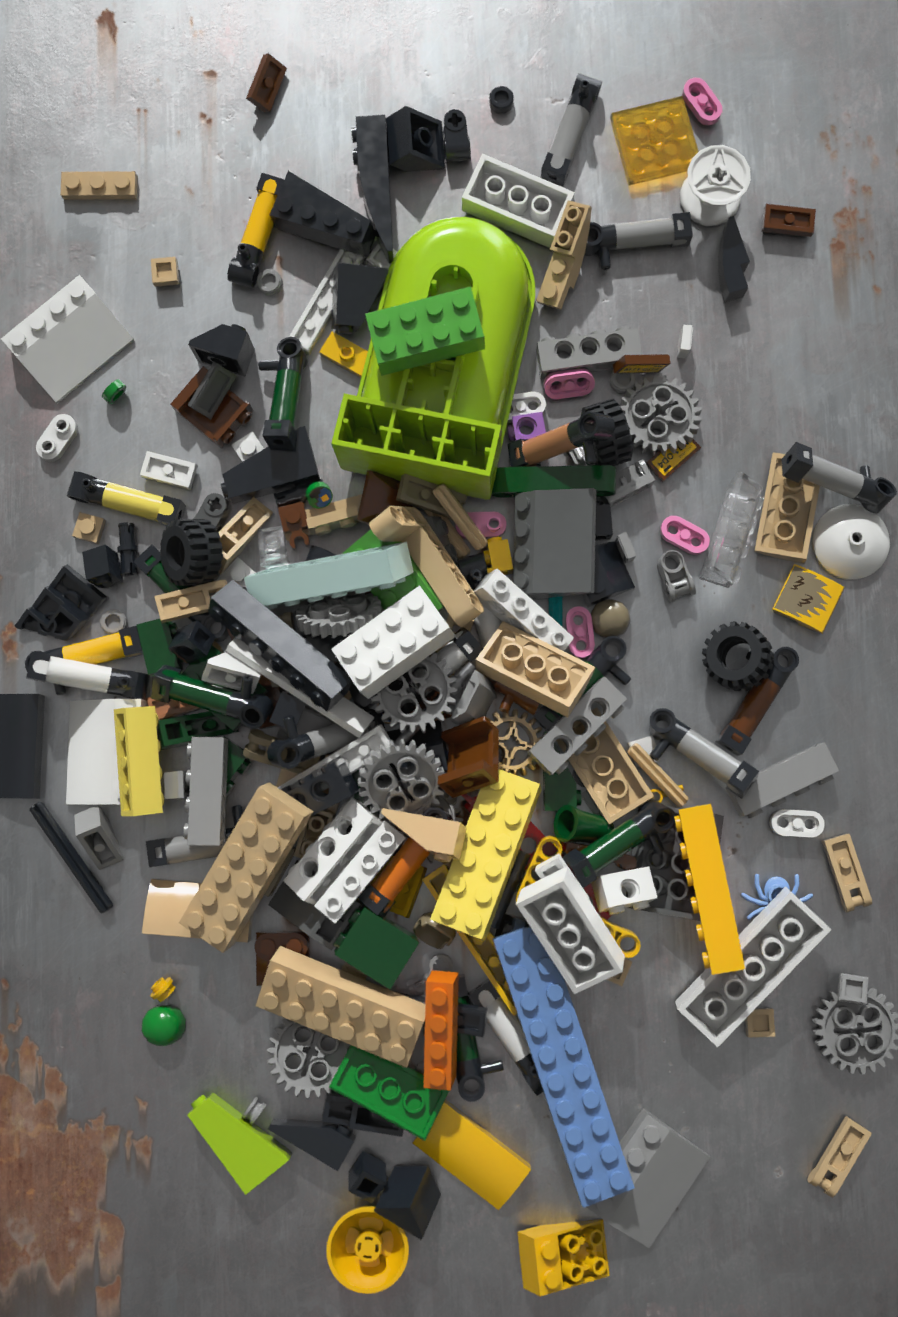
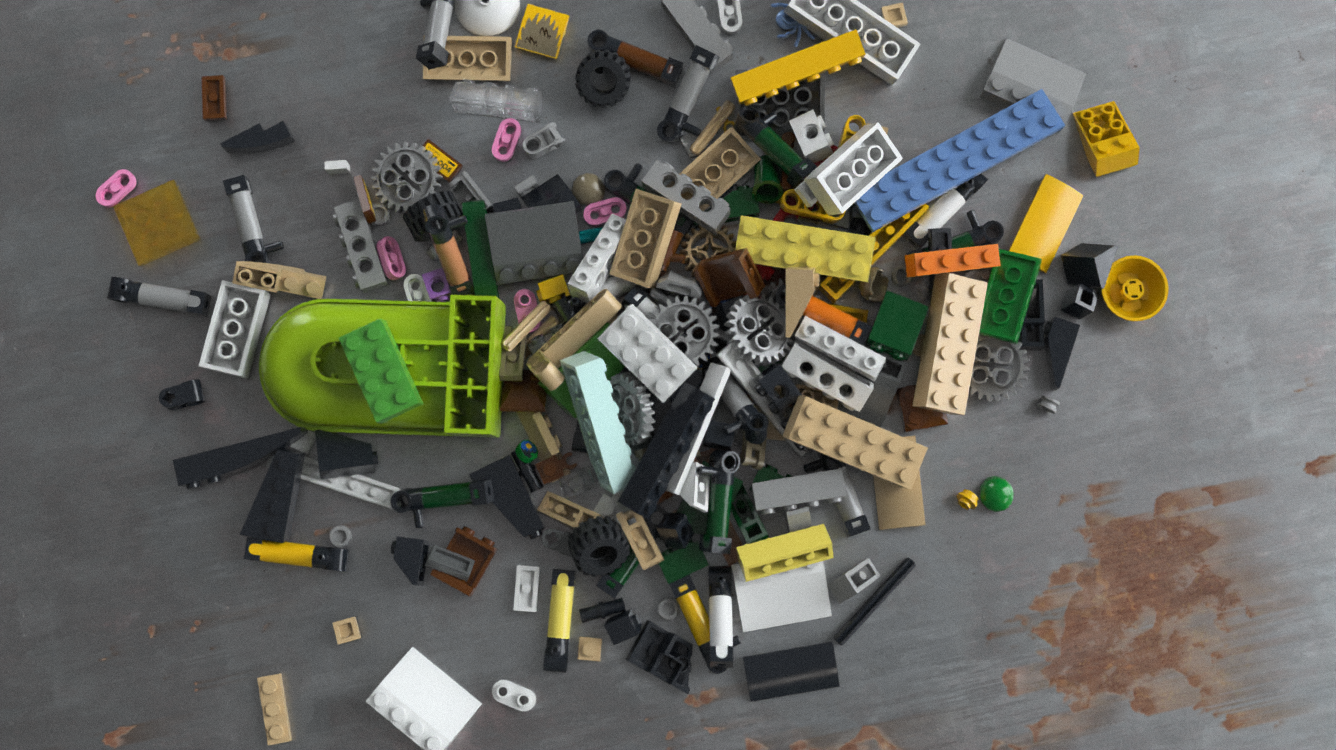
camera: 100 degrees left, 0 degrees up
green tile [102,379,126,404] -> none
lime slope [187,1093,292,1195] -> none
white plate [231,431,264,462] -> none
reddish brown plate [246,53,287,113] -> none
yellow plate [319,331,368,378] -> none
black slope [386,106,445,172] -> none
black tile [489,86,514,114] -> none
white piece [680,145,751,226] -> none

